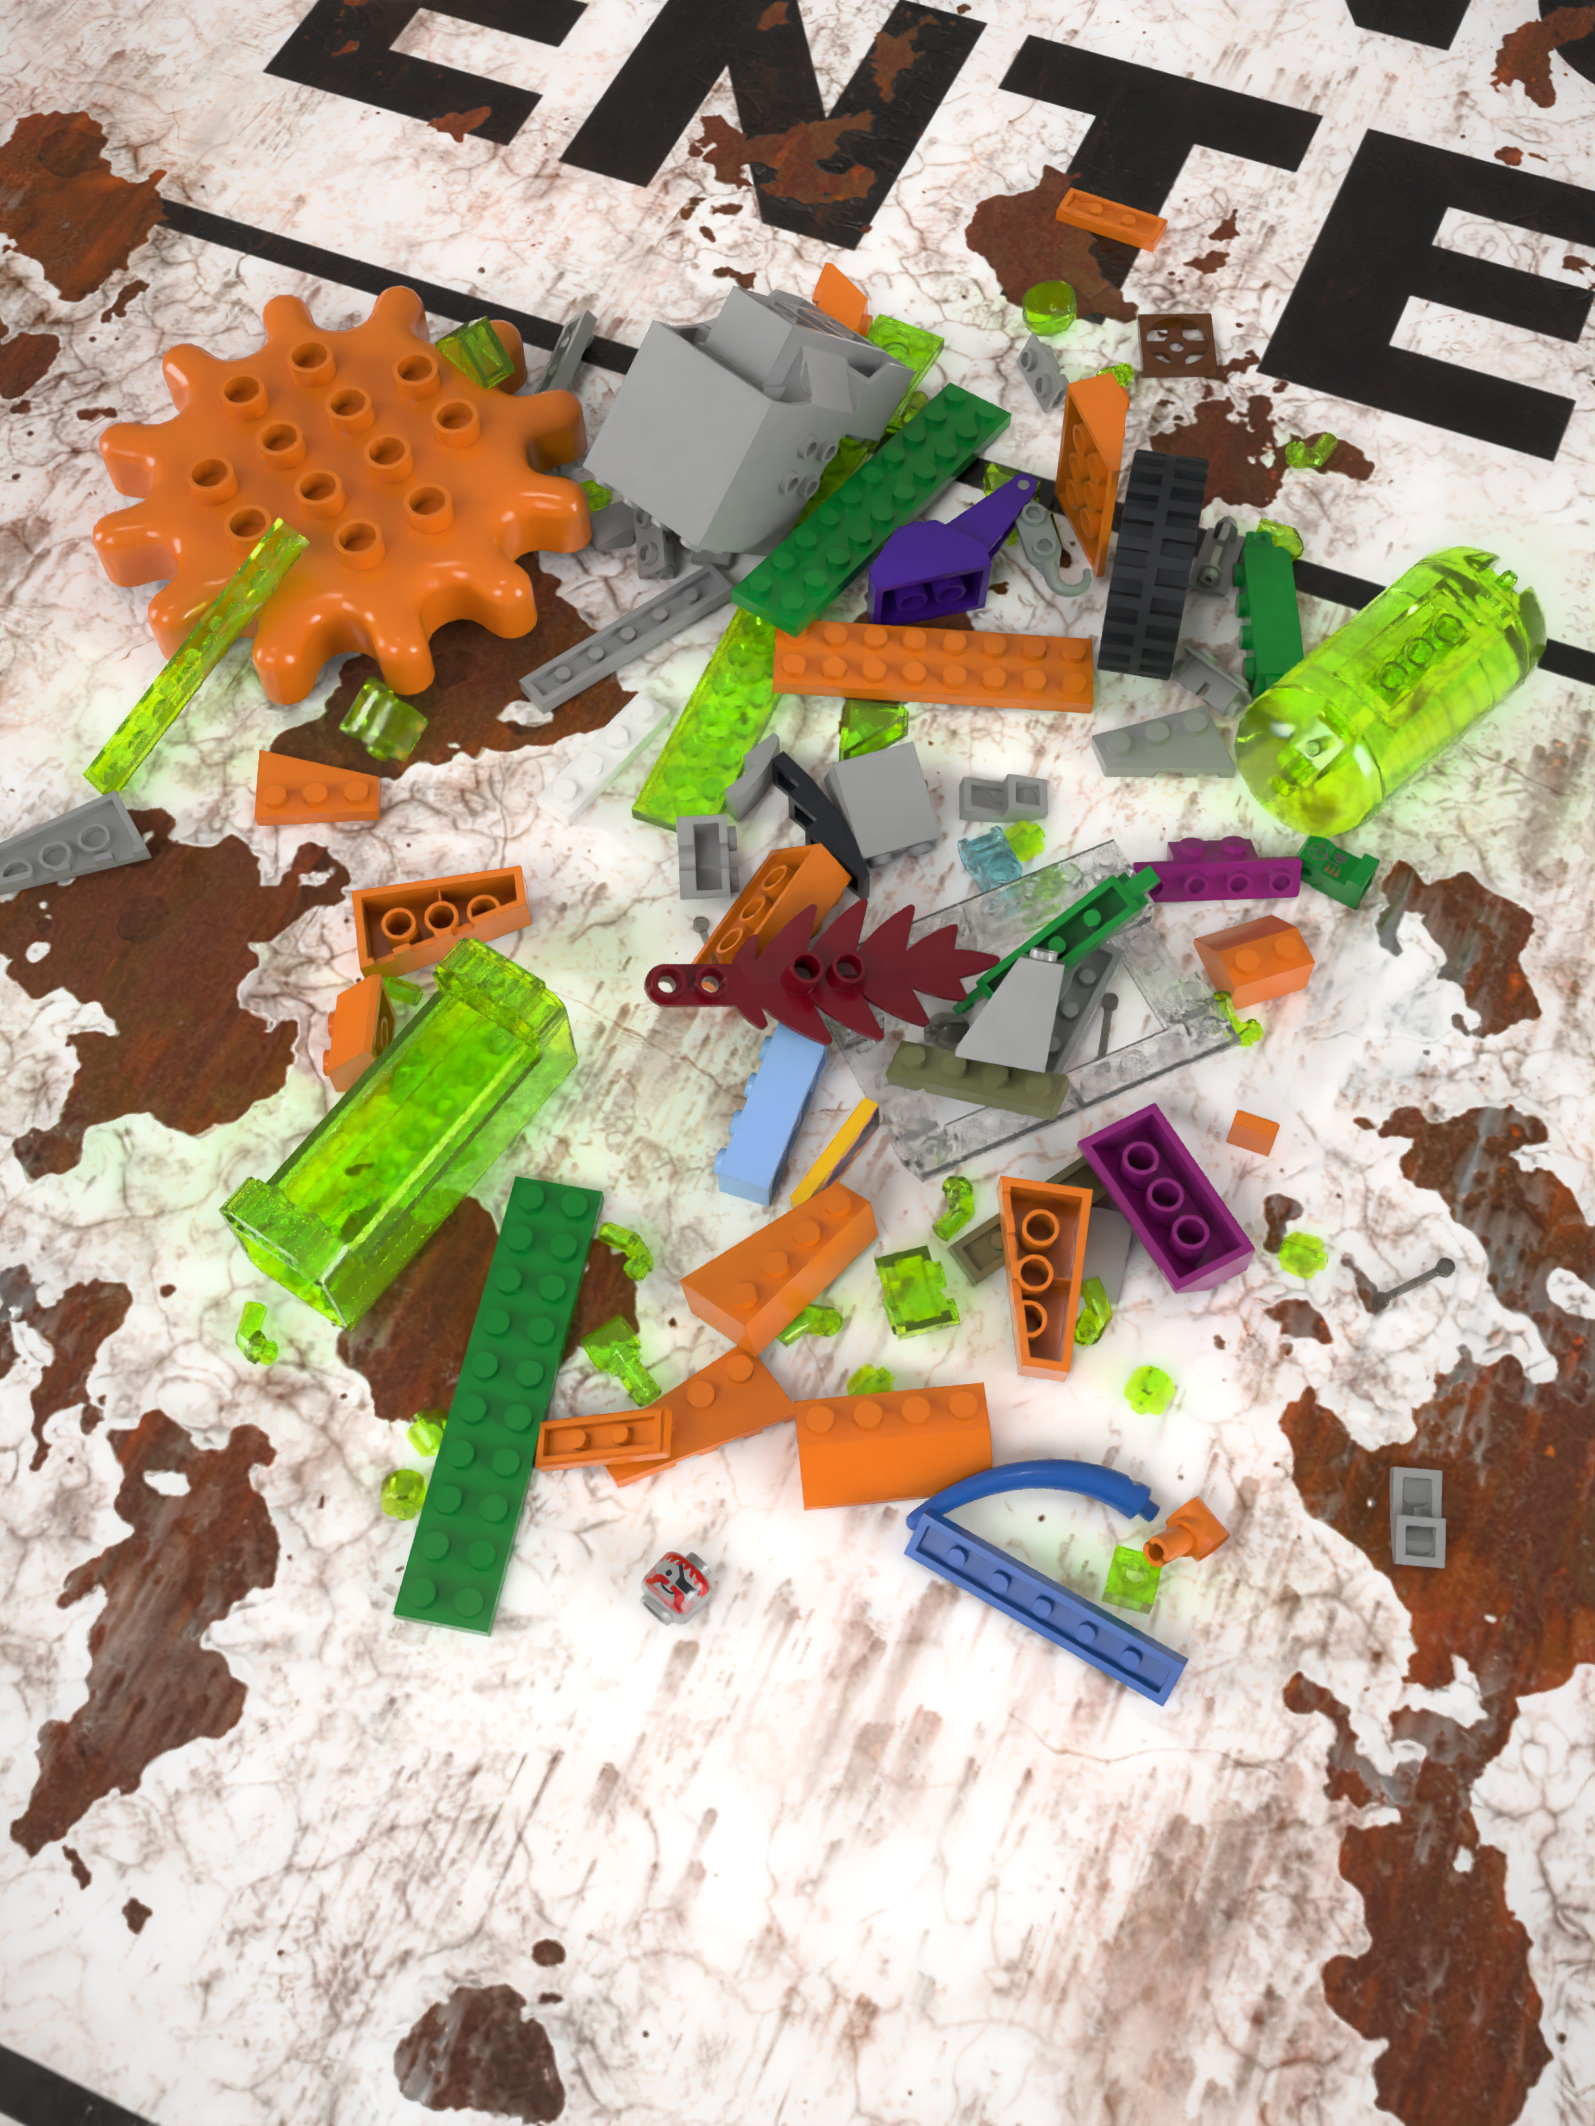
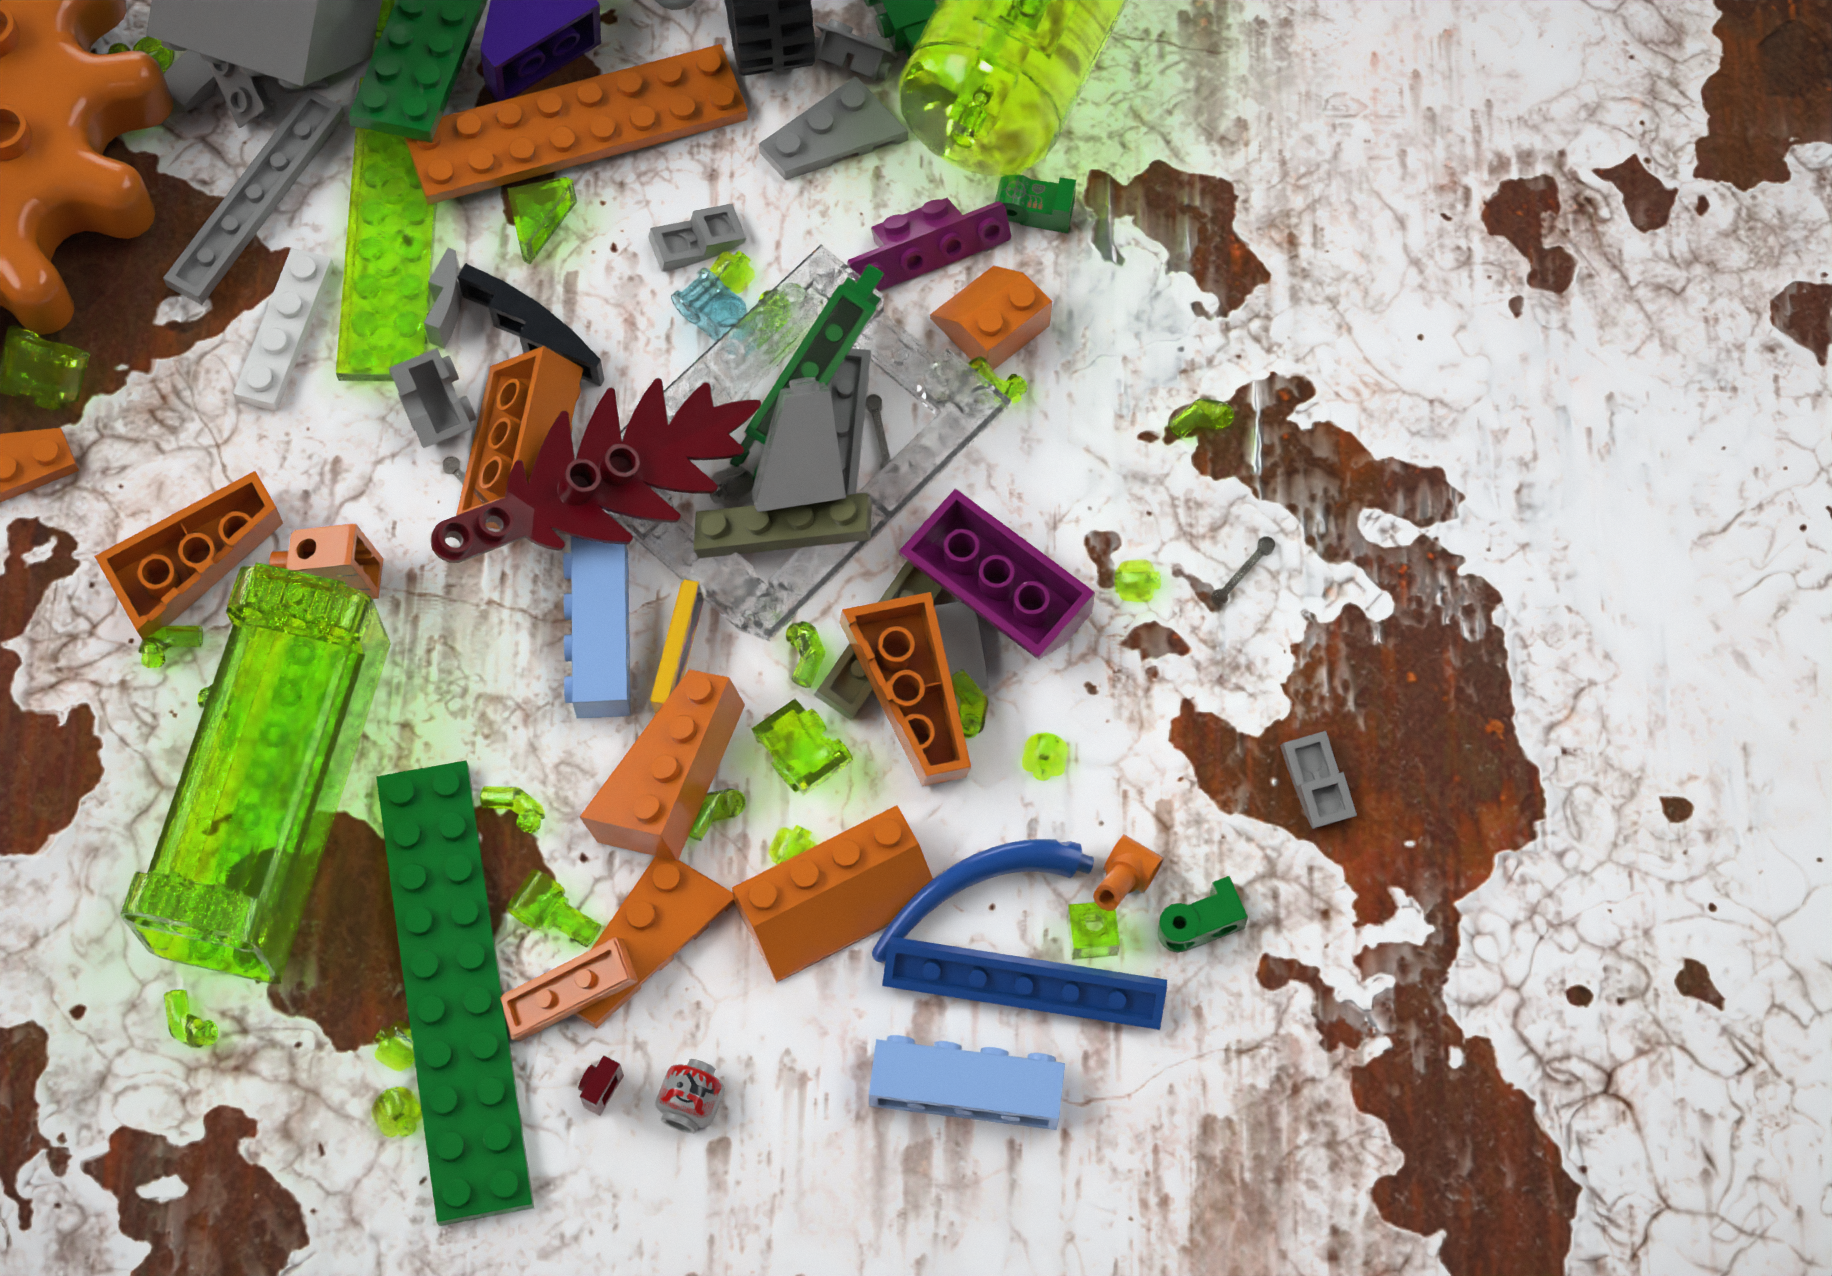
camera: 25 degrees left, 5 degrees up
orange slope [322,974,397,1093] -> none
light grey slope [823,741,942,869] -> none
orange tile [1226,1110,1280,1157] -> none
none -> orange torso [269,524,384,599]
none -> dark red plate [578,1055,624,1116]
none -> light blue brick [869,1035,1065,1130]
none -> green leg [1157,876,1248,953]
none -> clear neon green arm [1168,398,1235,439]

